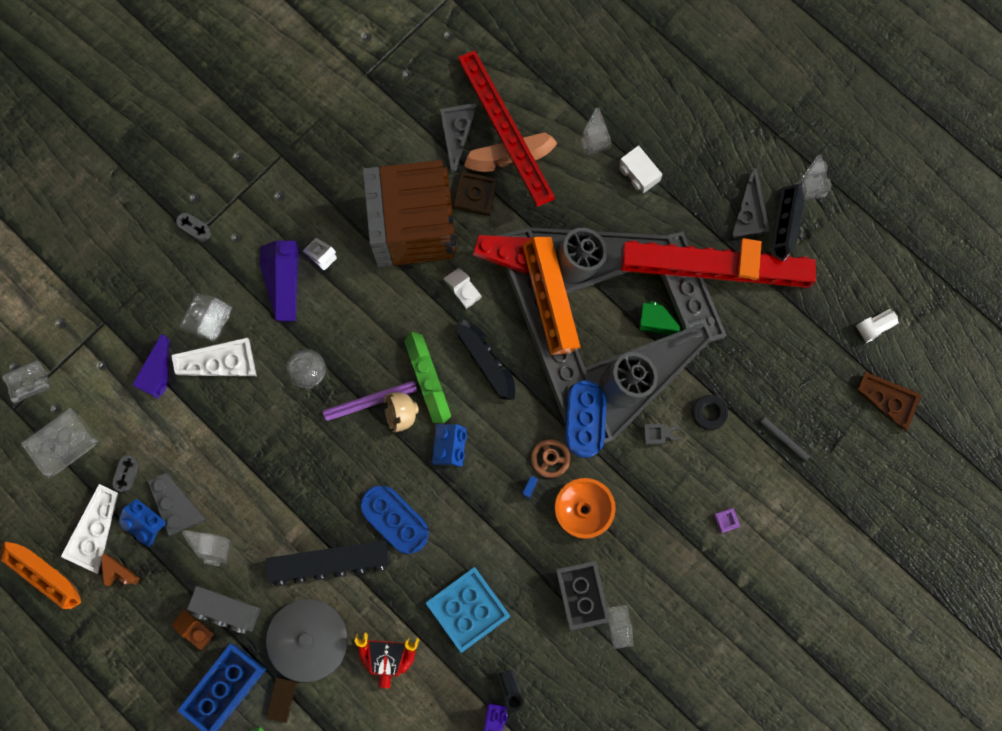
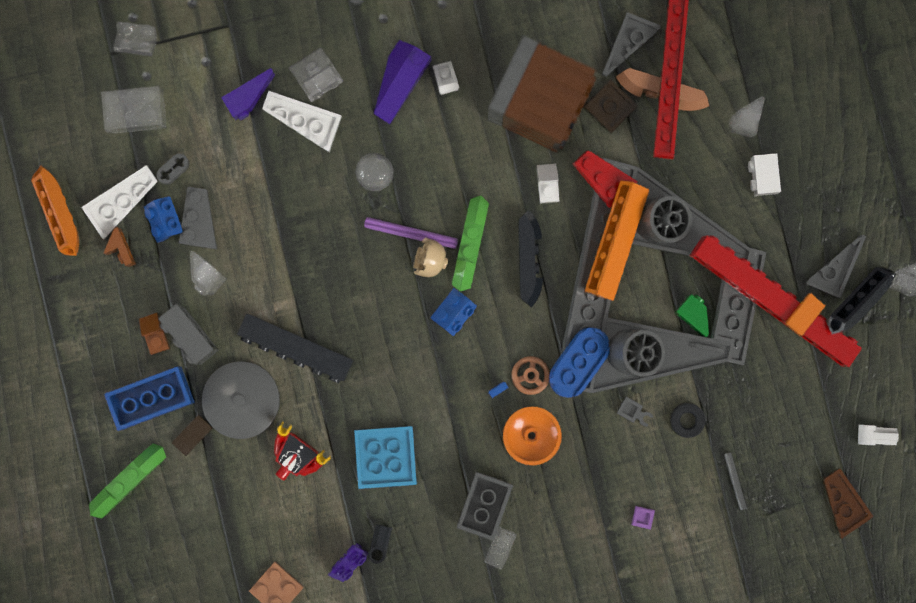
camera: 30 degrees right, 10 degrees up
blue tile [361,486,429,554] -> none

